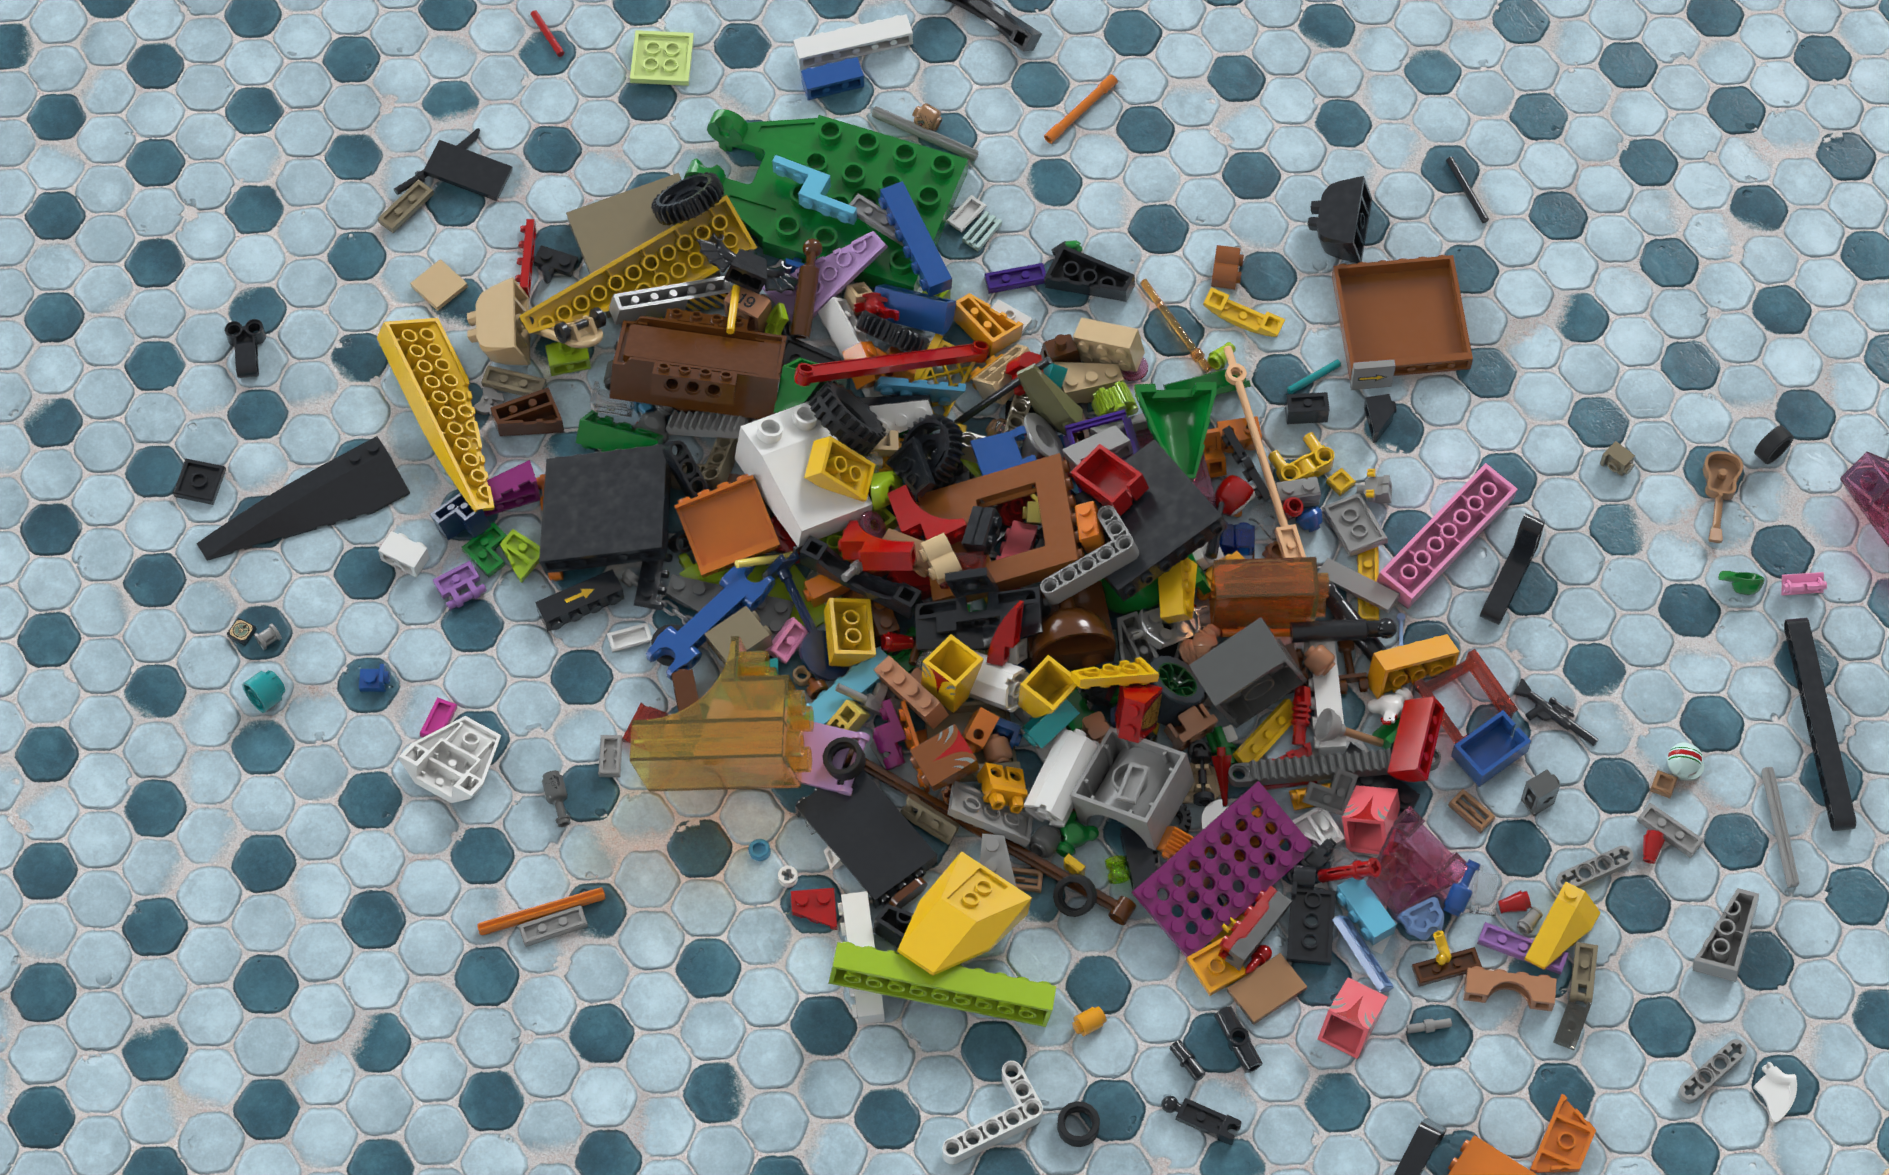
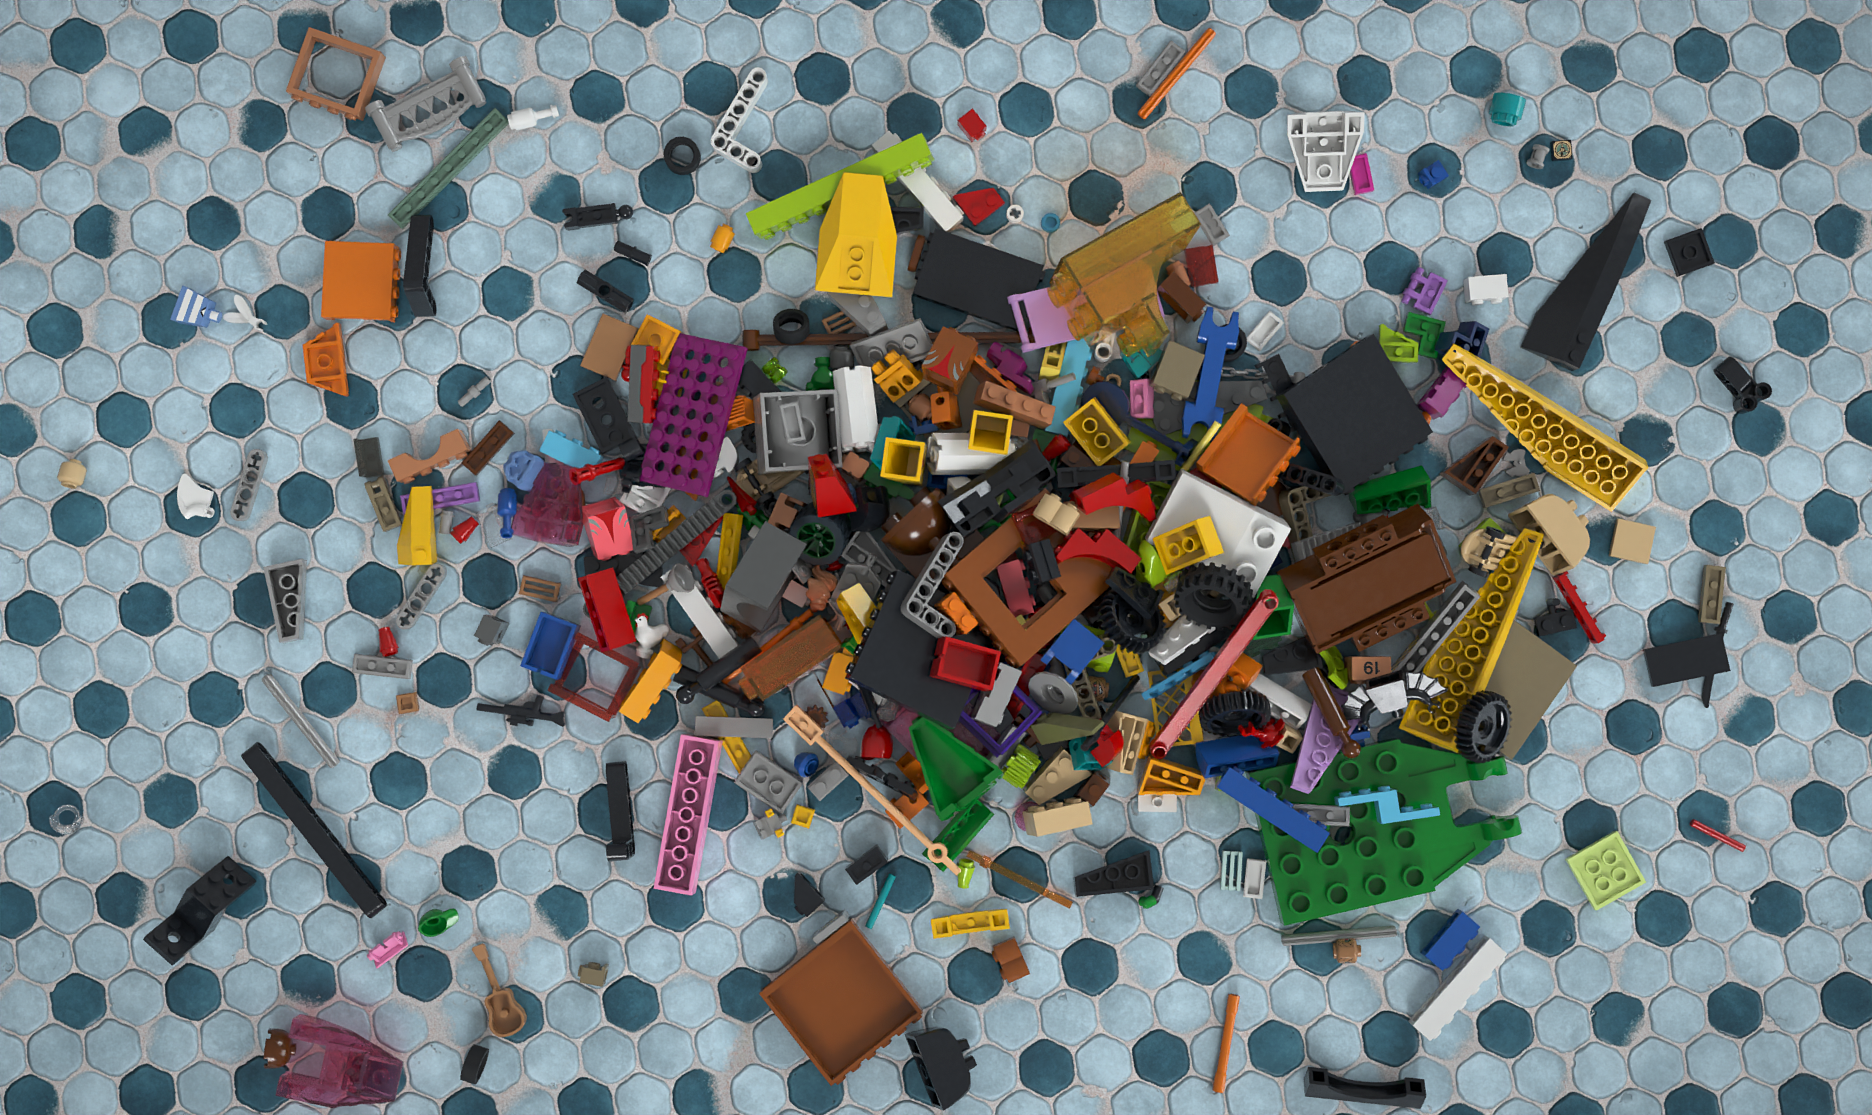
camera: 145 degrees right, 25 degrees up
black brick [535,569,624,632] -> none
dark grey piece [542,770,571,827] -> none
yellow bar [726,285,740,334] -> none
black tyre [823,737,866,781] -> none
clear pink piece [860,510,886,539] -> none
dark tan plate [900,794,960,845] -> none
dark purple tile [984,263,1046,294] -> none
red slope [986,601,1024,666] -> none
yellow tile [1063,853,1086,875] -> none
yellow wing [1071,657,1159,689] -> none
yellow piece [1268,432,1334,482] -> none
red cone [1283,497,1303,521] -> none
nougat head [1304,645,1336,676] -> none
coral slope [1318,978,1388,1059] -> none
medium blue tile [1332,915,1394,992] -> none
light blue hinge [1397,613,1405,646] -> none
yellow arm [1433,931,1452,965] -> none
light aqua helmet [1667,742,1704,781] -> none
none -> red brick [957,108,987,143]

